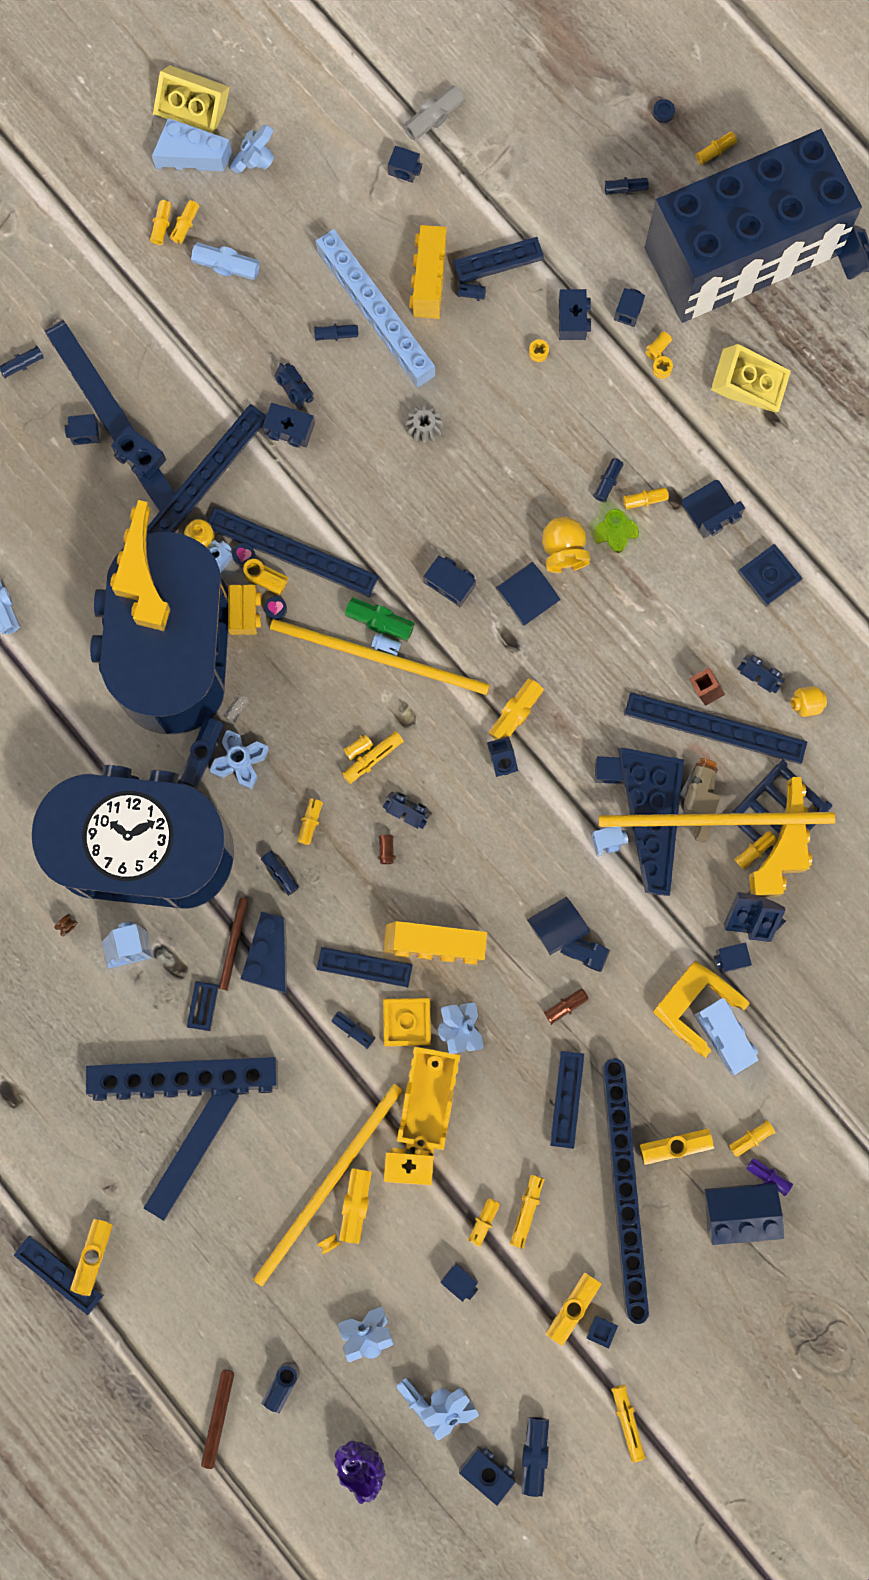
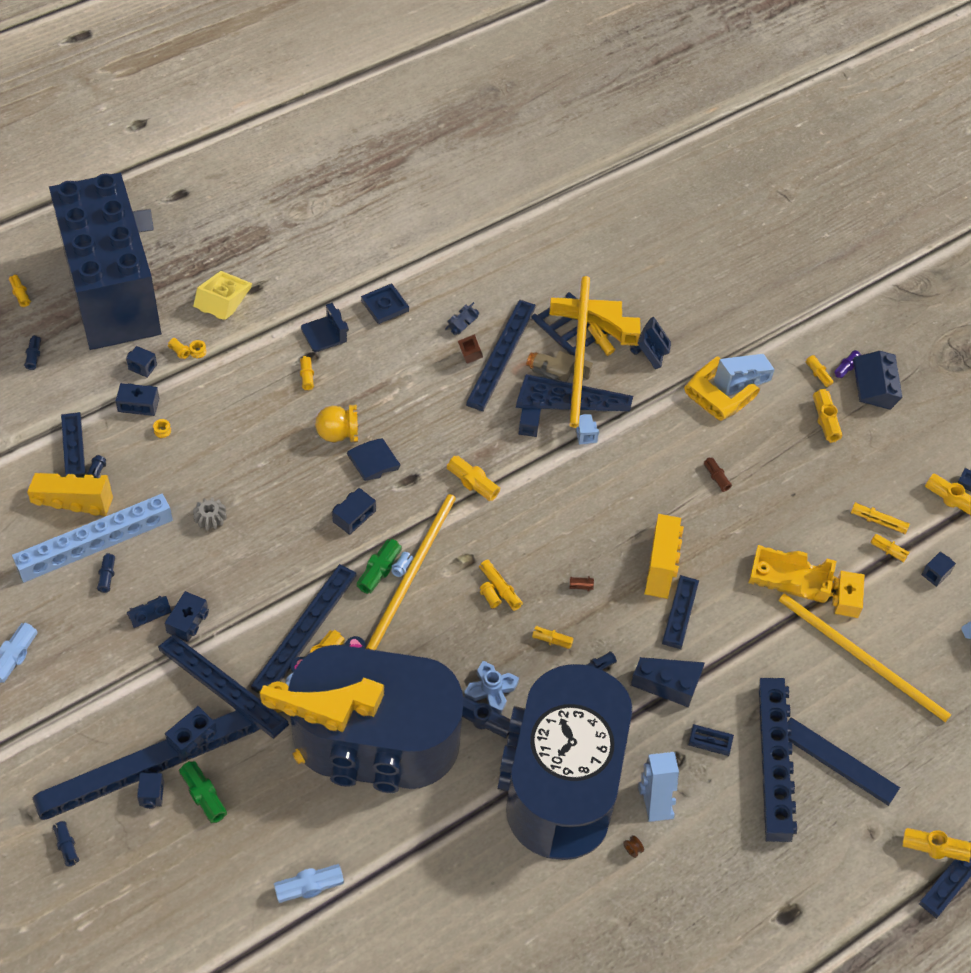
camera: 90 degrees left, 25 degrees down
copper bar [219,898,248,991] -> none
yellow bush [316,1234,341,1255] -> none
dark blue axle [332,1011,376,1049] -> none
yellow piece [339,1168,372,1244] -> none
dark blue hinge [382,792,432,829] -> none
yellow tile [383,998,431,1046] -> none
light blue plant [438,1003,484,1054] -> none
dark blue brick [487,736,518,777] -> none
dark blue slope [527,897,590,955] -> none
dark blue plate [550,1051,584,1149] -> none
dark blue piece [560,939,610,972] -> none
dark blue axle [593,458,624,503] -> none
clear neon green plate [594,509,639,553] -> none
dark blue beam [602,1058,649,1324] -> none
dark blue brick [713,942,752,973] -> none
yellow head [790,686,827,717] -> none
none -> green piece [179,761,227,824]

